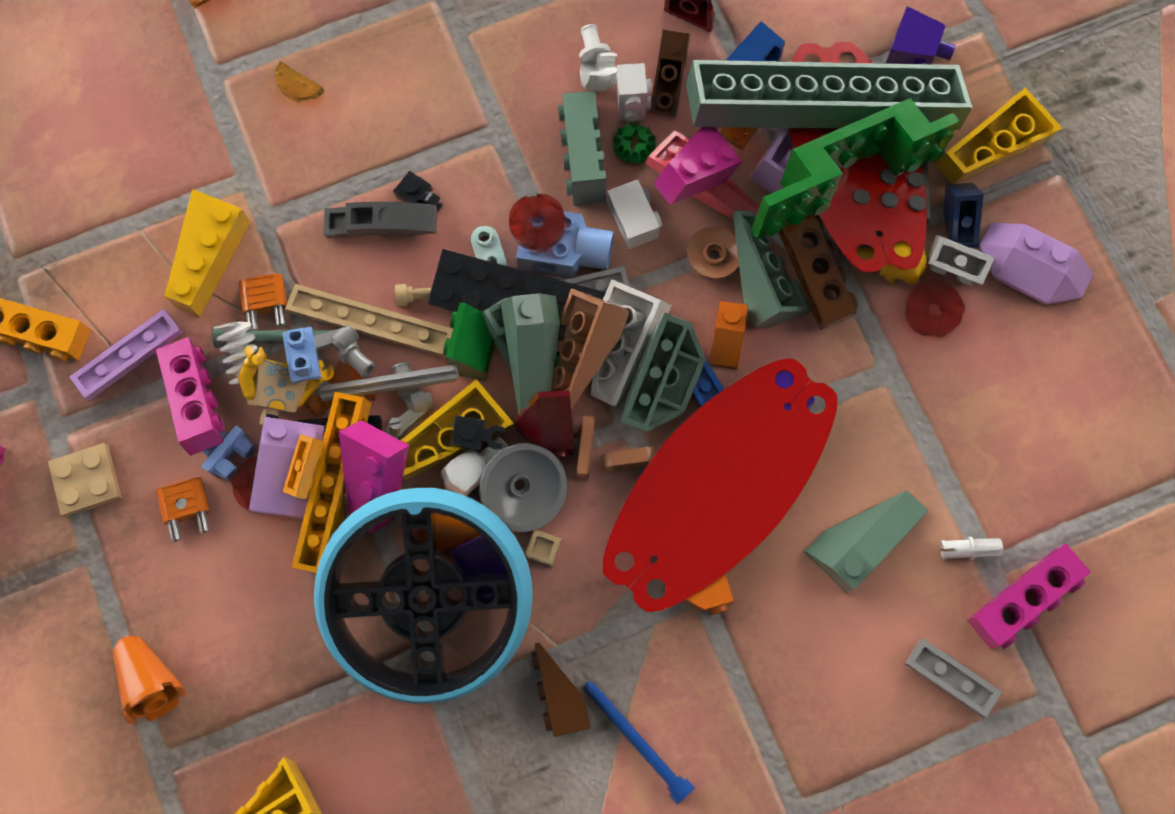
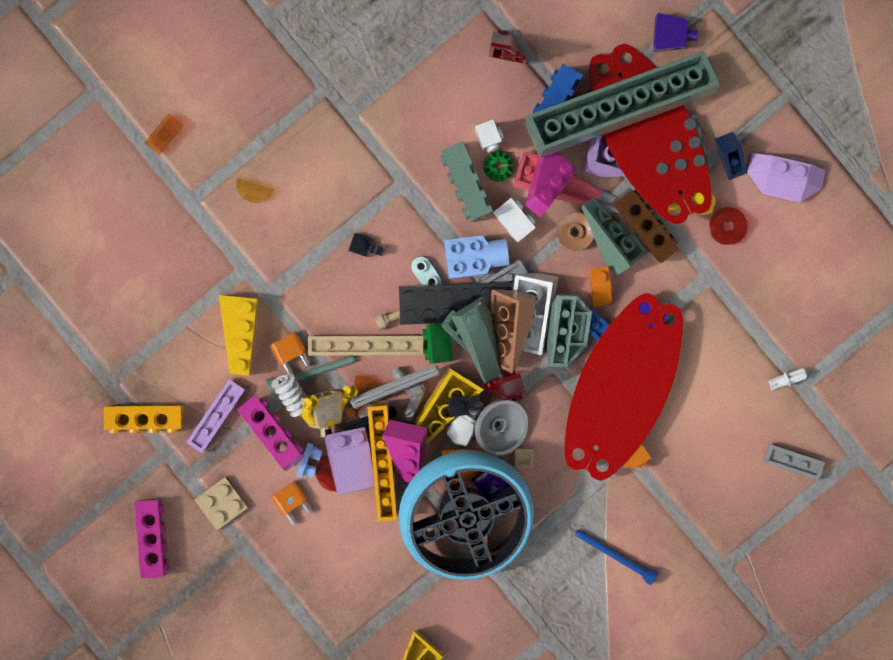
camera: 15 degrees left, 15 degrees up
orange cone [112,635,186,724] -> none
light blue hips [282,327,322,384] -> none
light orange plate [282,434,324,500] -> none
light grey pin [314,325,376,378] -> none
dark grey slope [324,202,437,238] -> none
clear red plate [509,194,566,253] -> none
reddish brown slope [531,643,591,737] -> none
nougat tile [577,416,595,480] -> none
white piece [579,24,618,92] -> none
nougat beam [601,447,656,472] -> none
reddish brown slope [649,30,690,117] -> none
green bracket [751,98,960,239] -> none
sand green wedge [804,490,928,594] -> none
white brick [927,234,995,286] -> none
yellow wedge [935,87,1063,184] -> none
dark pink brick [967,543,1091,649] -> none

